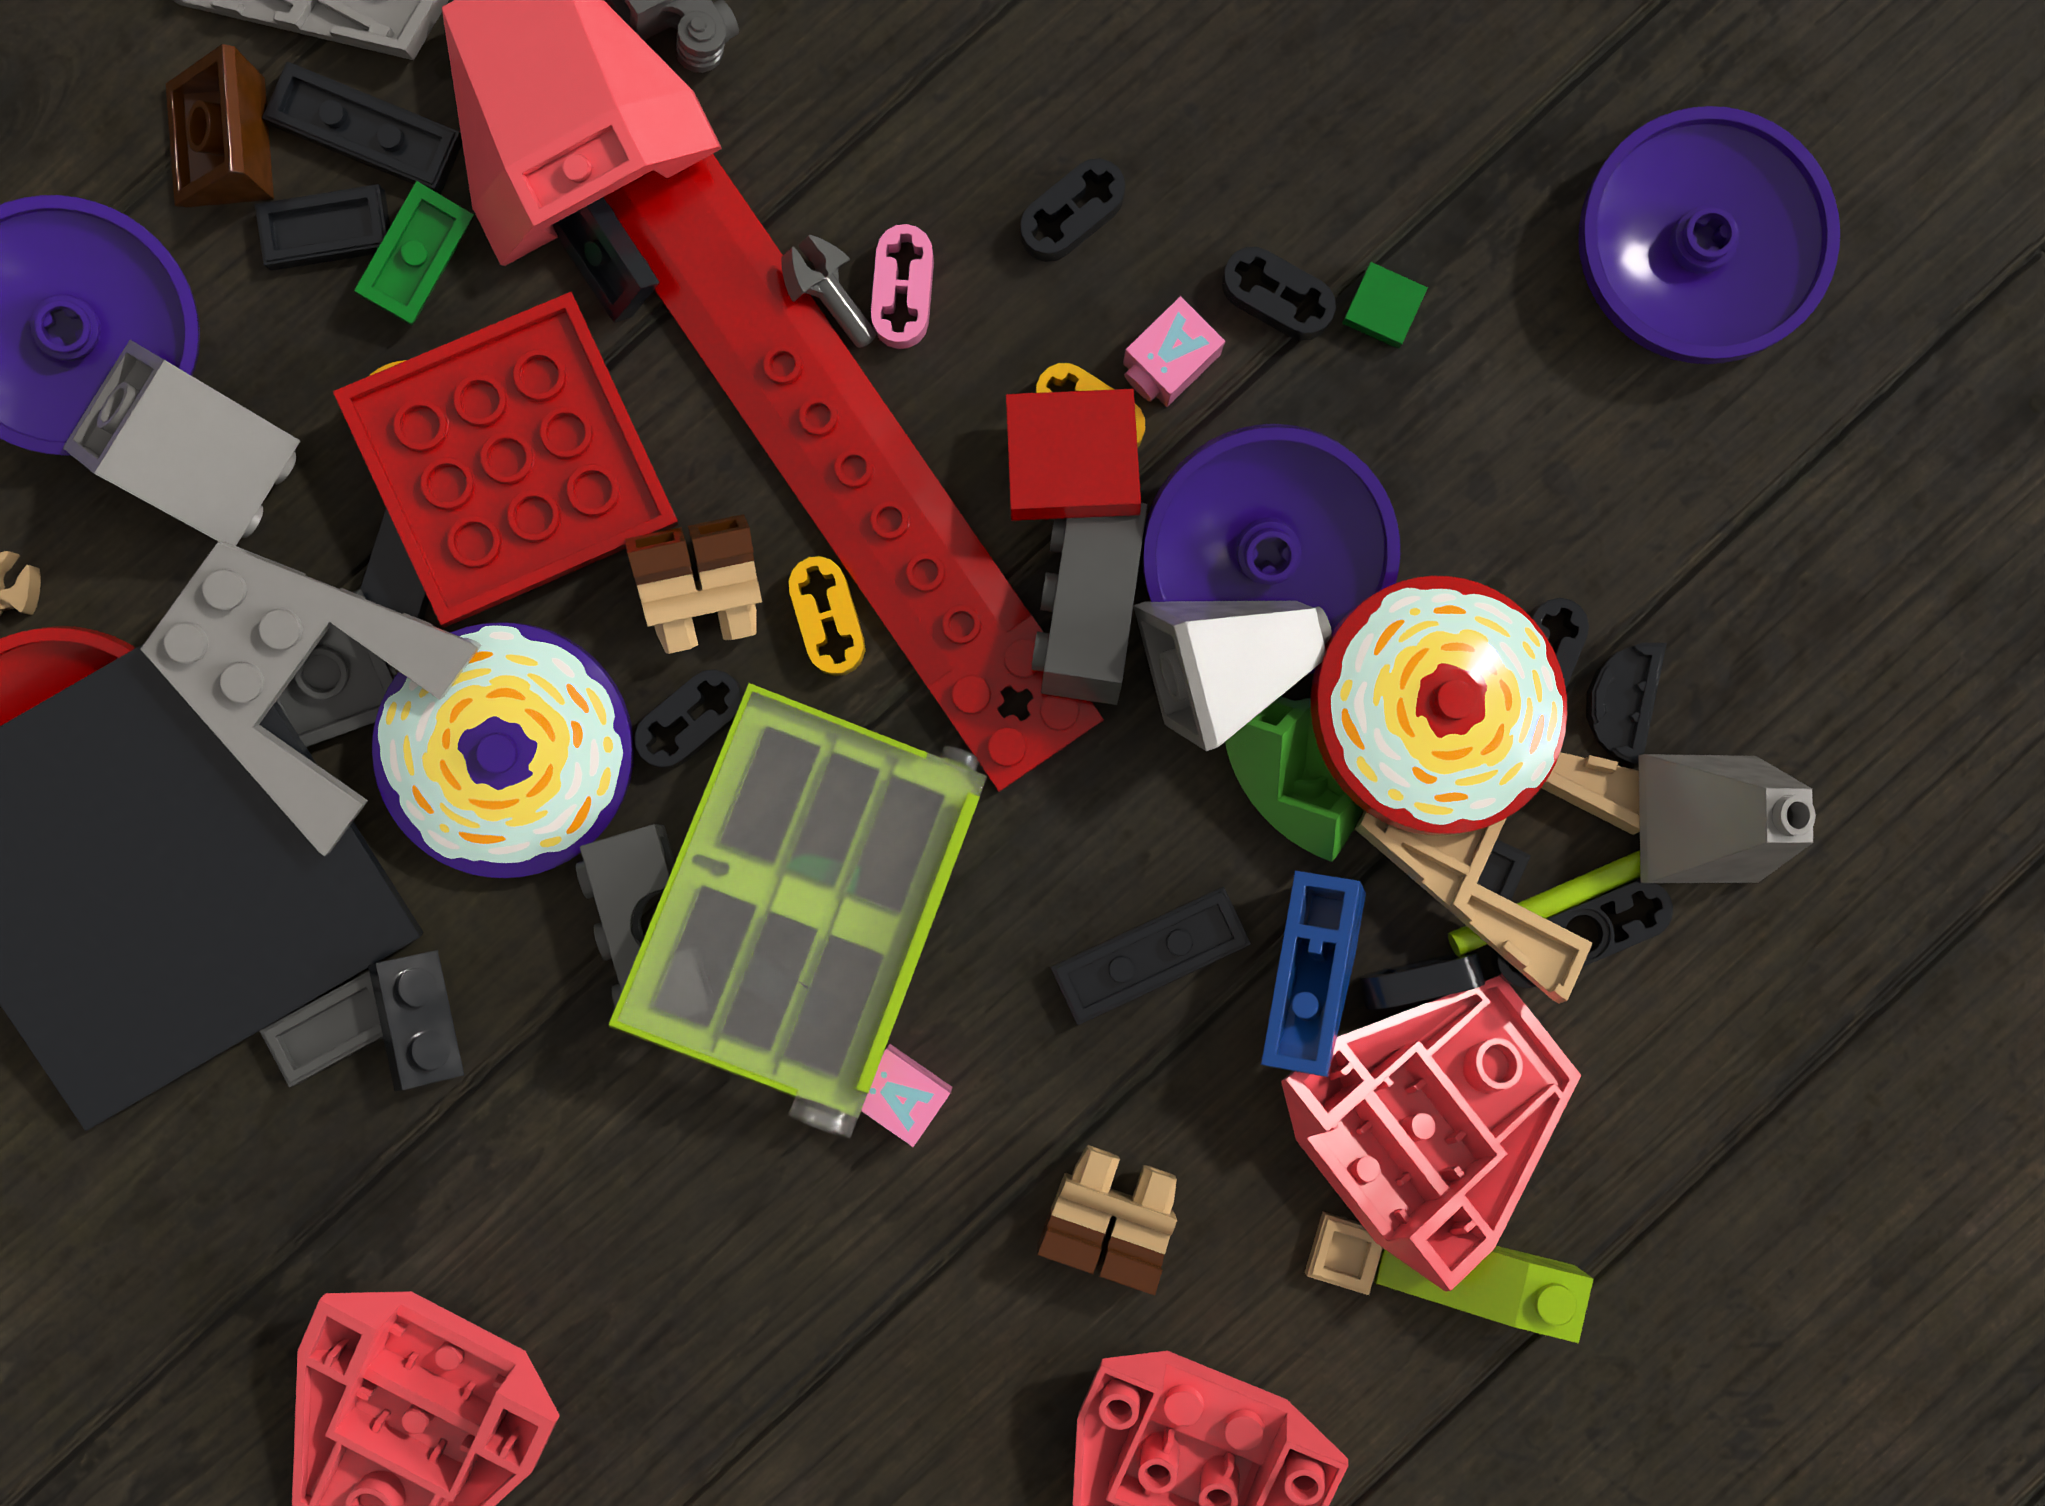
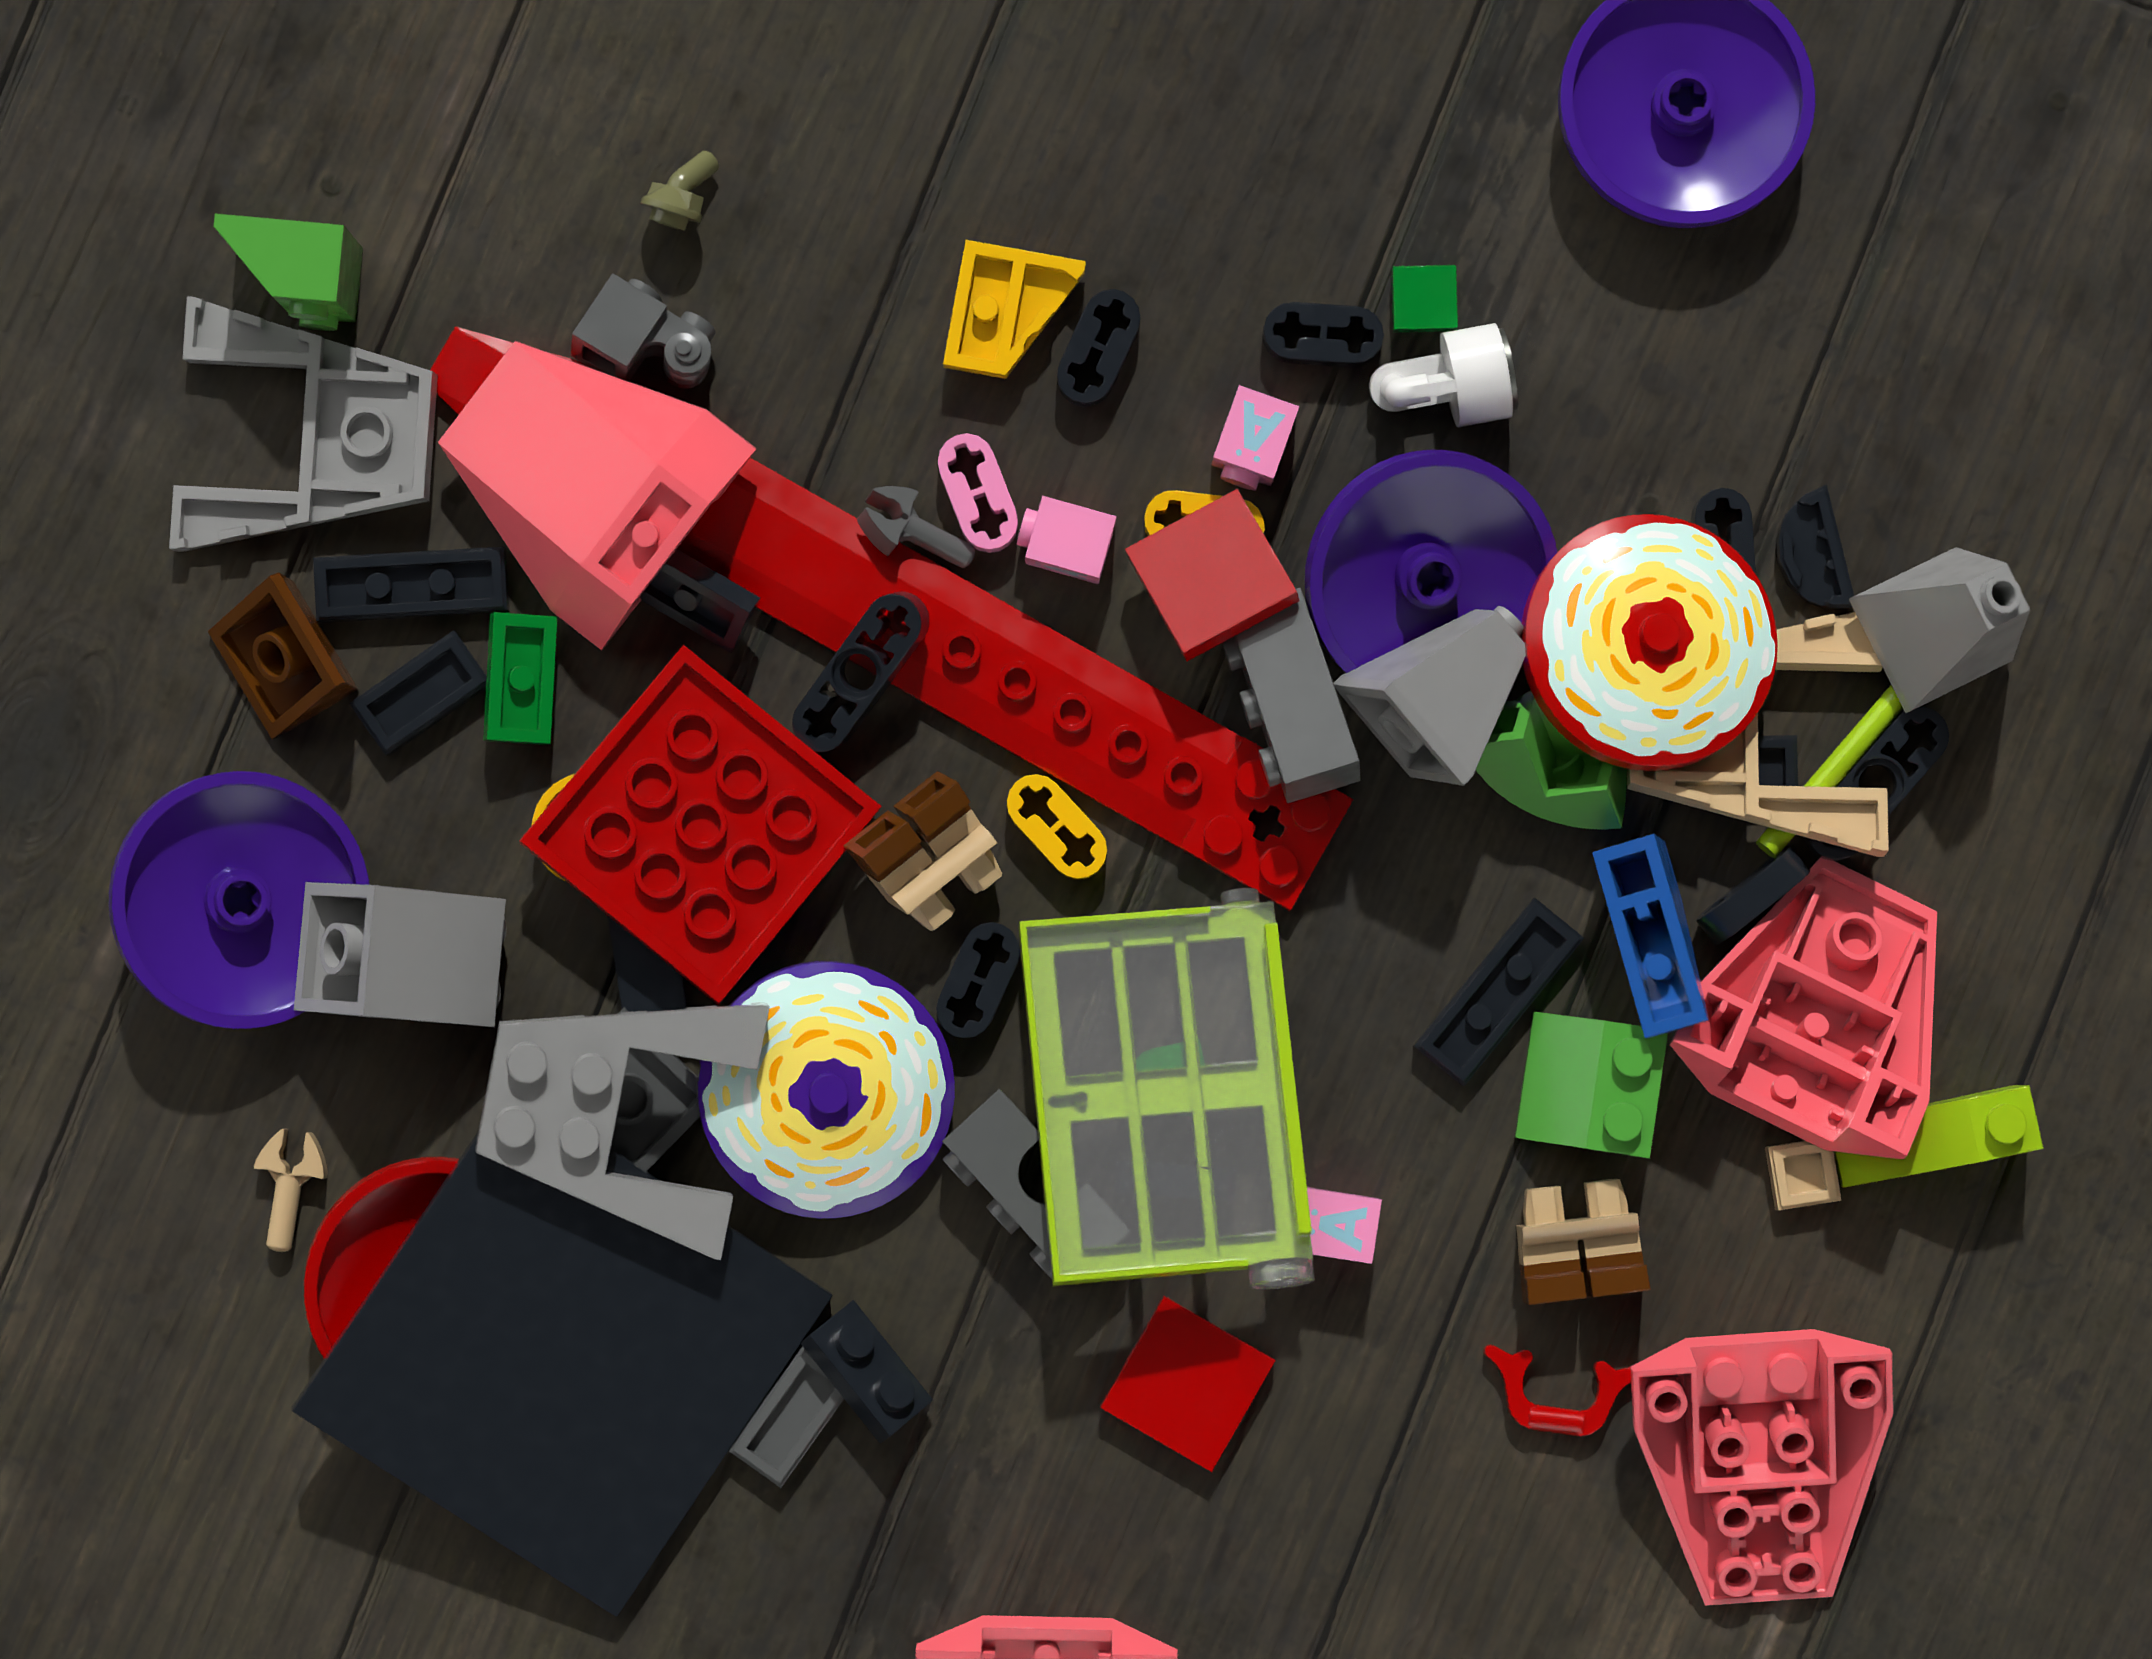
camera: 30 degrees left, 0 degrees up
none -> black beam [792,592,929,752]
none -> yellow wing [943,240,1086,379]
none -> bright pink brick [1017,496,1117,584]
none -> red tile [1100,1295,1275,1472]
none -> white piece [1369,323,1518,427]
none -> red helmet [1483,1345,1631,1436]
none -> bright green slope [1514,1012,1668,1158]

